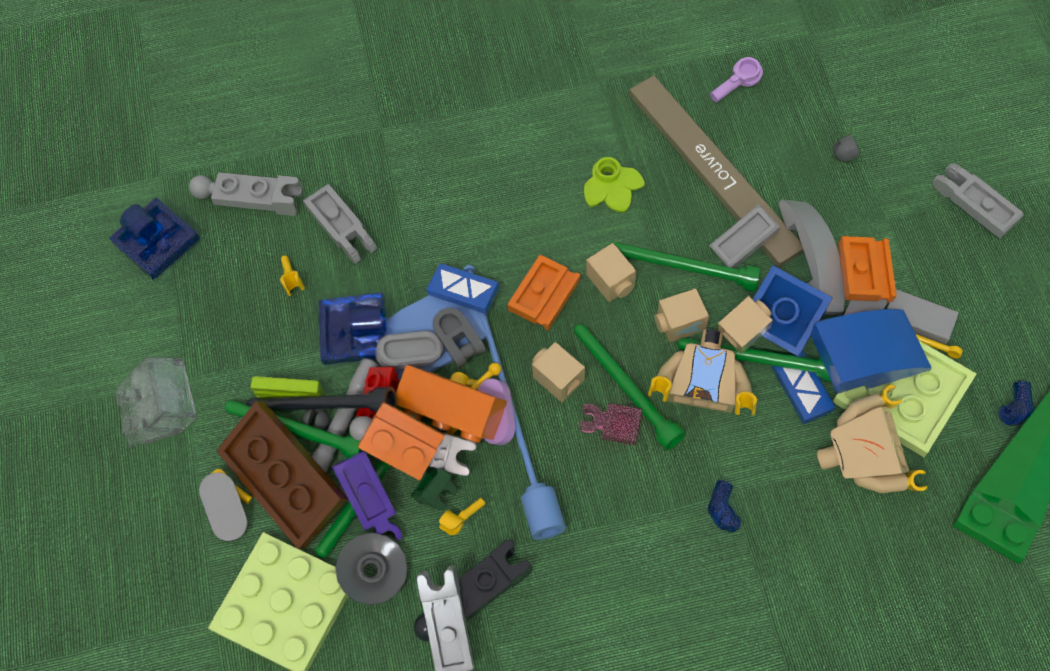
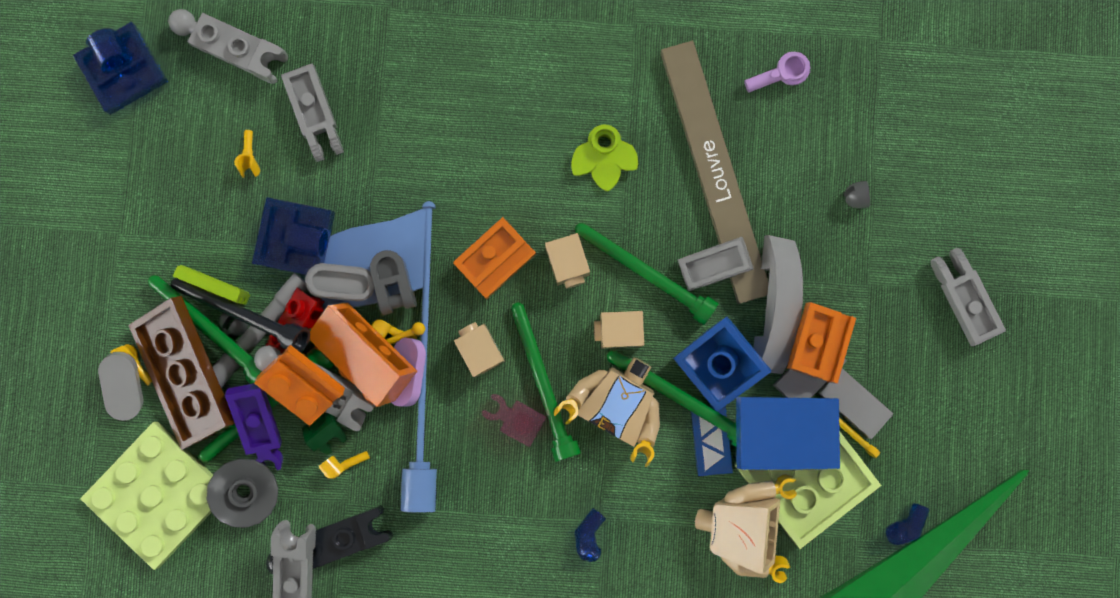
camera: 10 degrees right, 20 degrees up
clear slope [116,356,197,448] -> none
blue tile [426,263,500,314] -> none
tan brick [718,296,773,354] -> none

